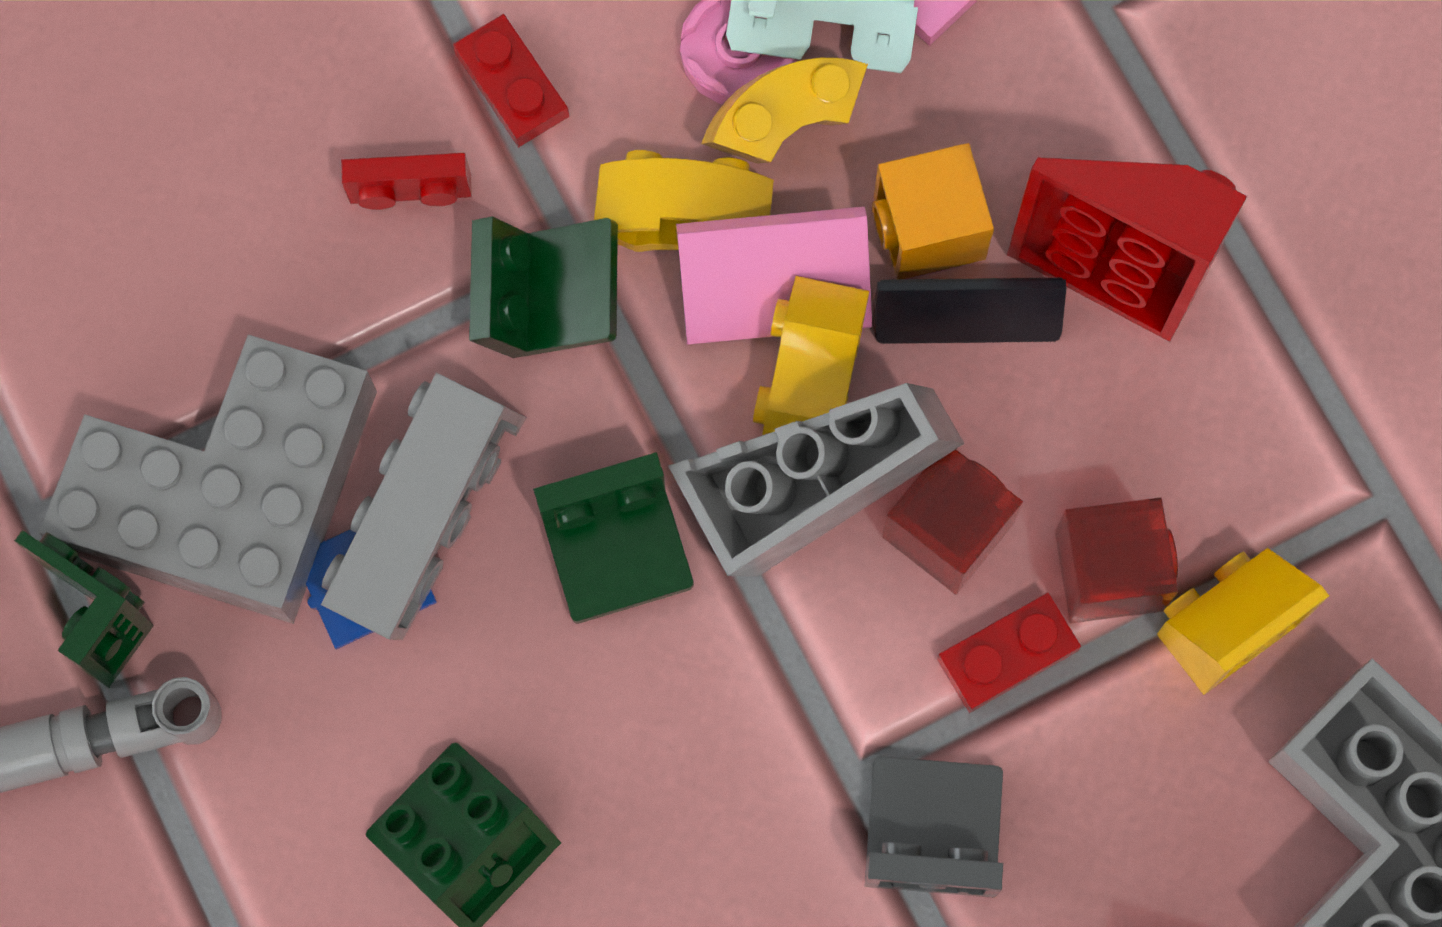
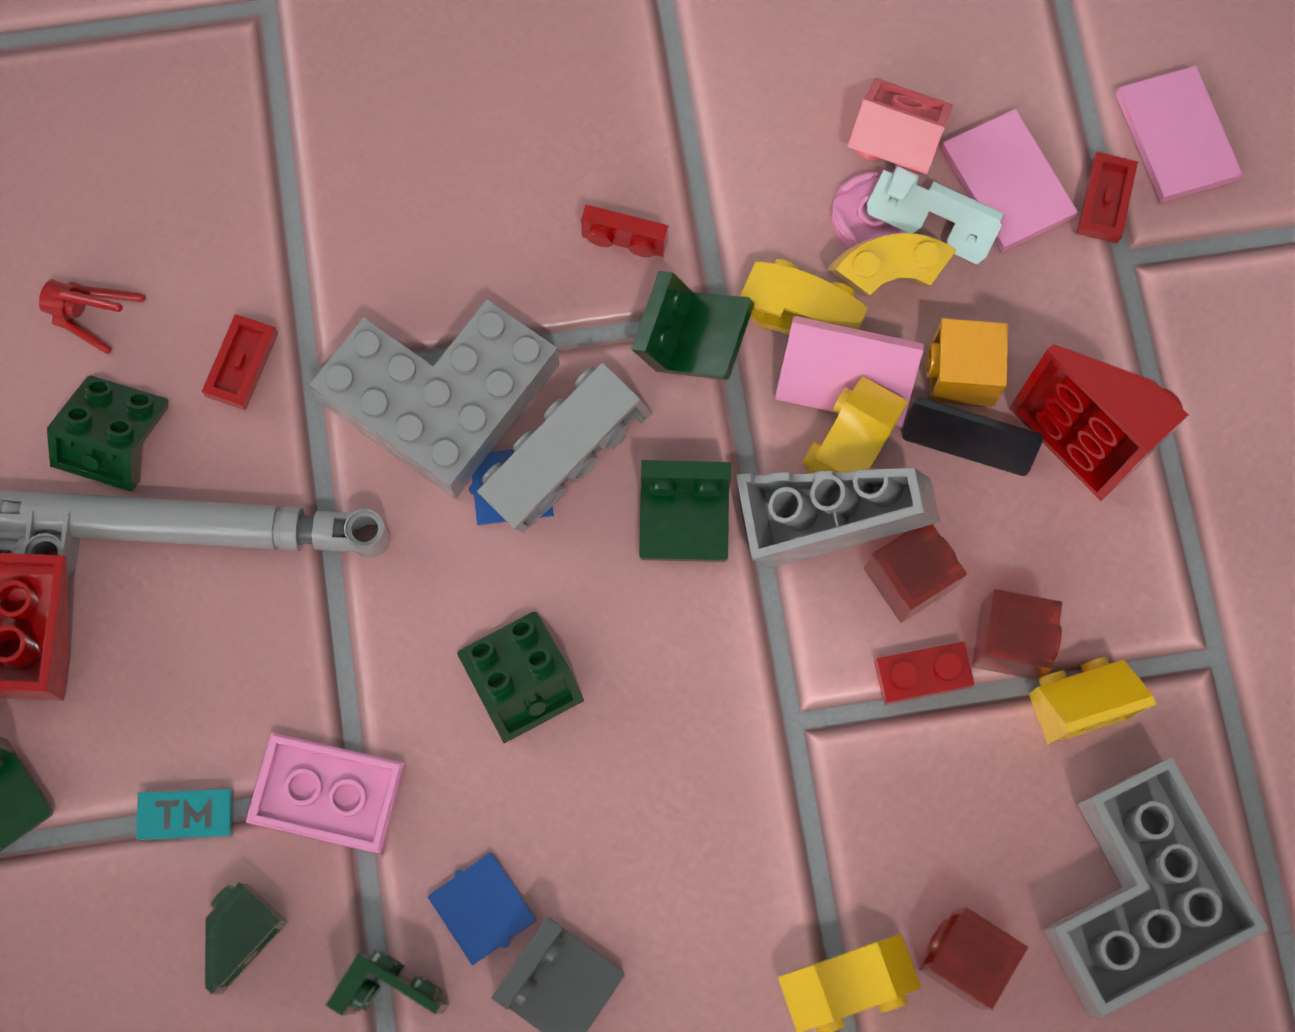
camera: 15 degrees right, 0 degrees up
dark green bracket [14,530,154,688] -> none
red plate [453,14,569,148] -> none
dark grey bracket [864,756,1003,898] -> none

